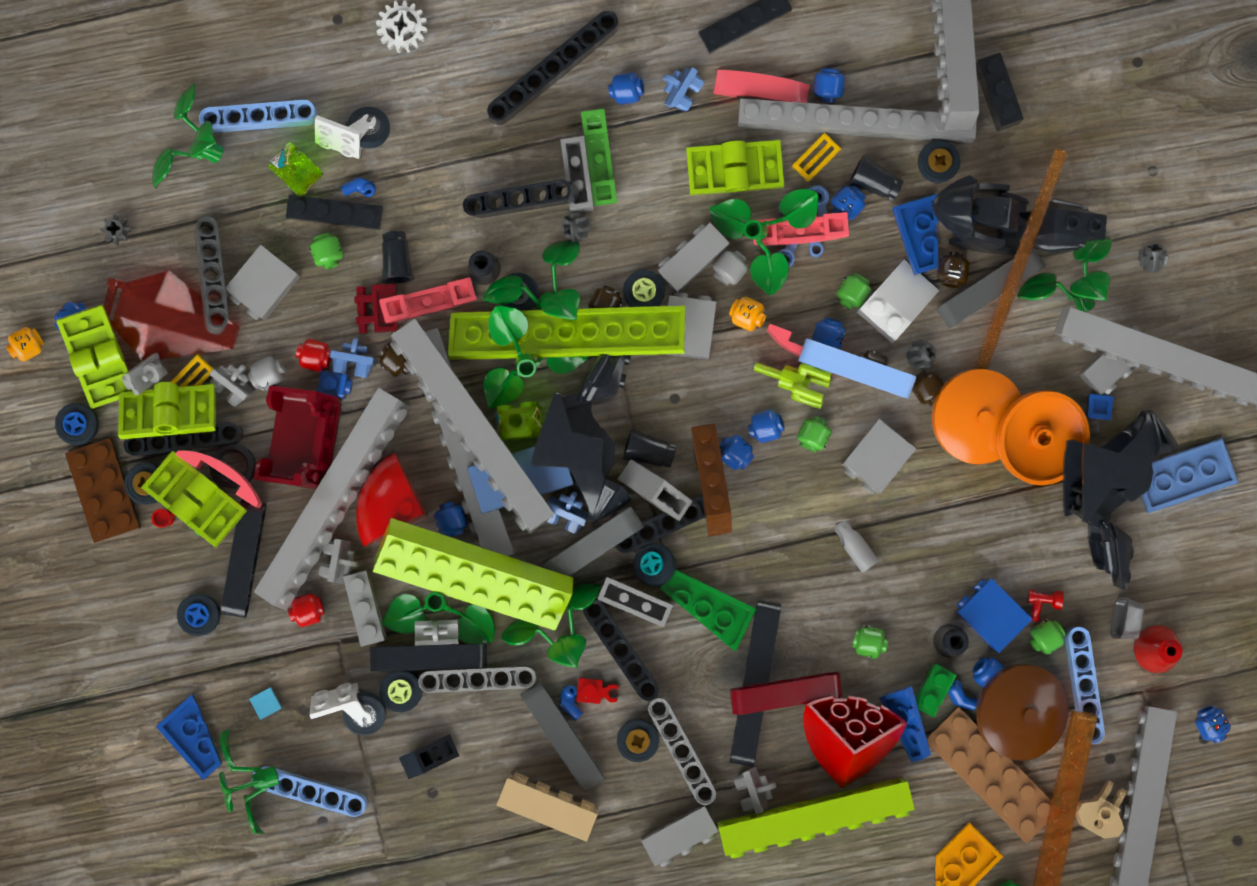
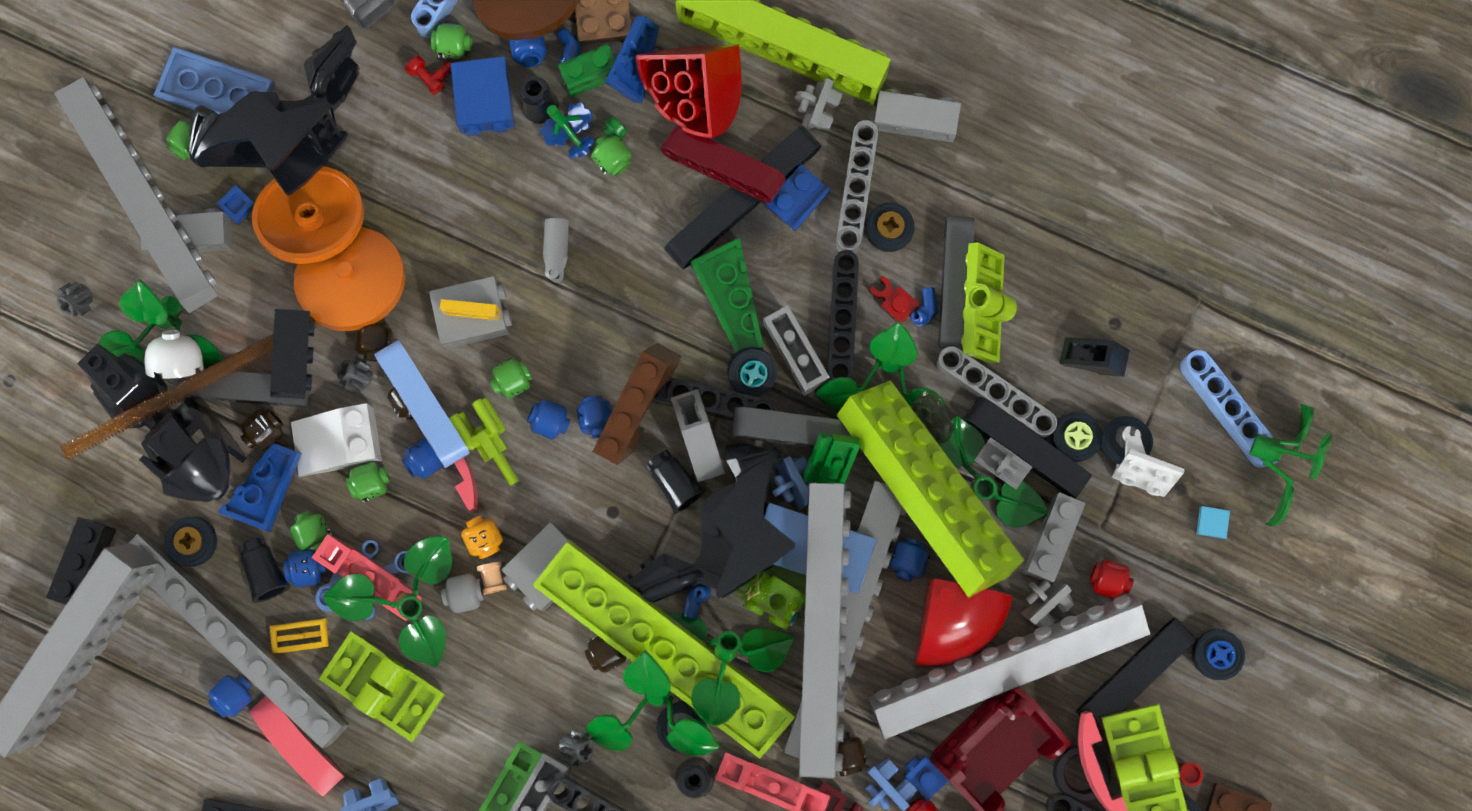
camera: 140 degrees left, 5 degrees down
blue wing [156,694,223,780] -> none
tan brick [496,772,598,842] -> none
black wheel [623,269,665,307] -> none
light grey brick [658,223,729,293] -> none
none -> white cylinder [144,330,204,379]
none -> bright green head [165,120,191,161]
none -> black brick [270,309,315,399]
none -> bright green head [290,511,332,550]
none -> yellow tile [439,299,501,321]
none -> light nougat bush [477,562,507,595]
none -> blue plant [540,102,594,159]
none -> green plate [603,116,628,139]
none -> blue arm [683,583,711,619]
none -> blue plate [765,164,831,231]
none -> green plate [803,432,861,484]
none -> clear smoke plate [912,392,954,444]
none -> lime plate [961,242,1017,363]

